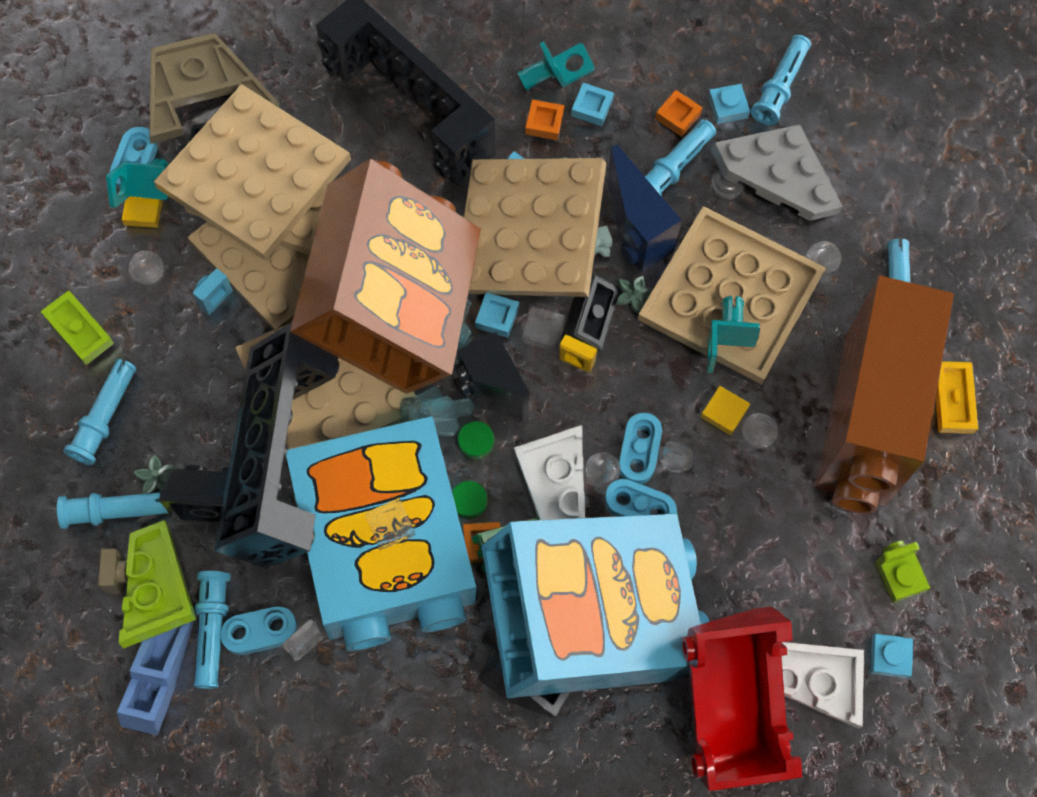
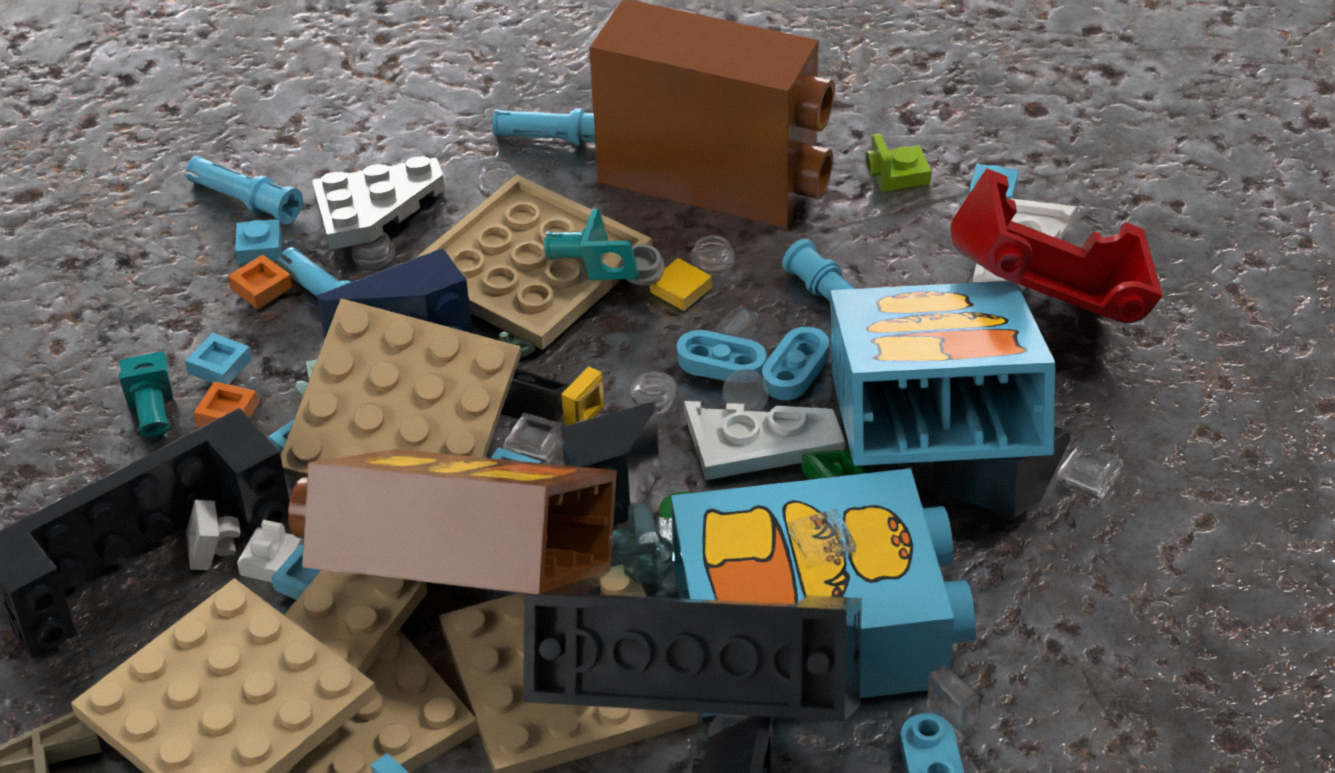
camera: 80 degrees left, 25 degrees down
none -> white tile [186,500,241,570]
none -> white tile [237,520,304,582]
none -> light grey plate [620,244,664,286]
none -> clear plate [630,372,677,414]
none -> medium azure pin [782,239,855,301]
none -> clear tile [1056,442,1123,501]

